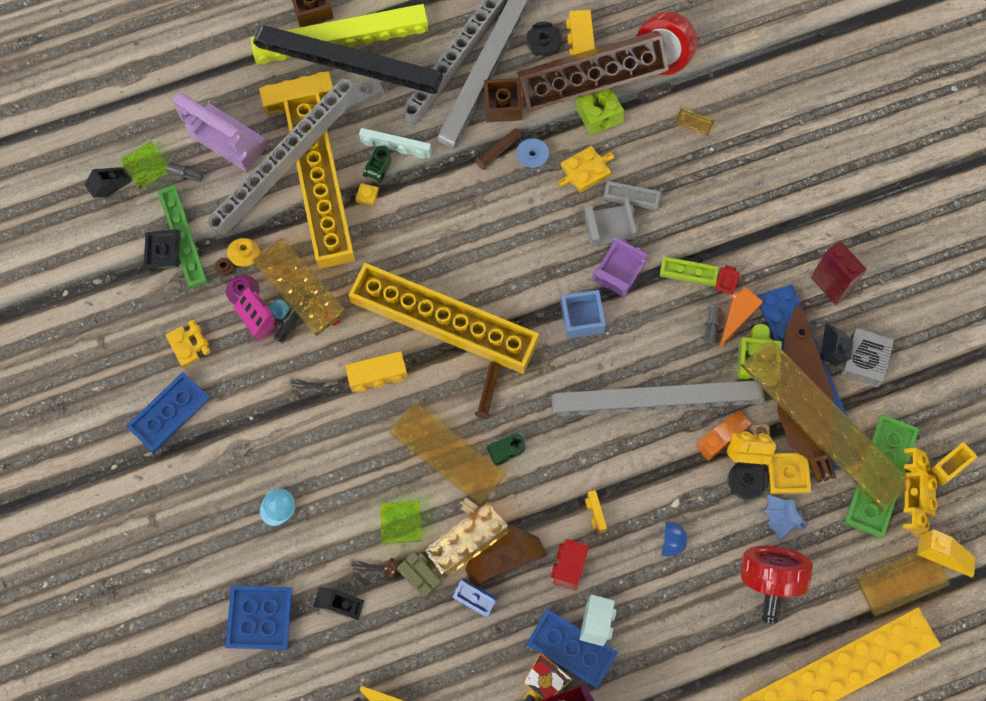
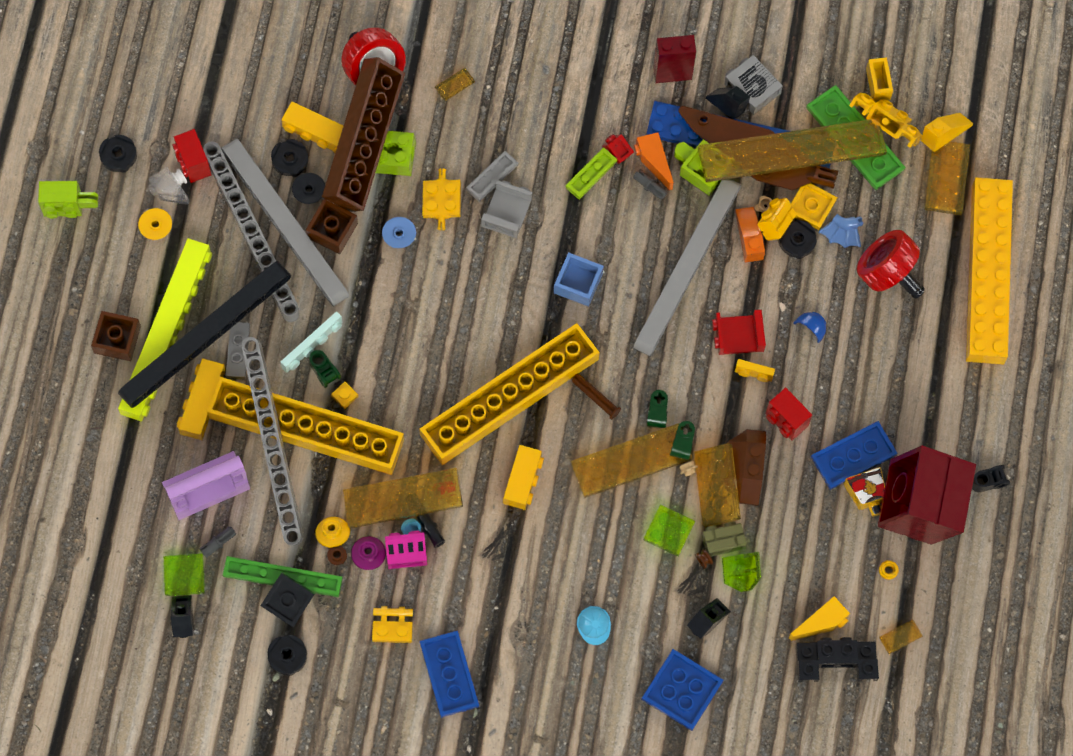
camera: 65 degrees left, 0 degrees up
plate [452,578,498,617] -> none
reddish brown axle [475,128,522,170] -> none
light aqua brick [579,594,616,646] -> none
medium lavender panel [592,238,648,298] -> none
none -> black plate [268,635,307,676]
none -> black piece [292,173,325,204]
none -> dark green piece [670,421,695,460]
none -> red panel [712,309,766,355]
none -> clear neon green slope [722,552,761,592]

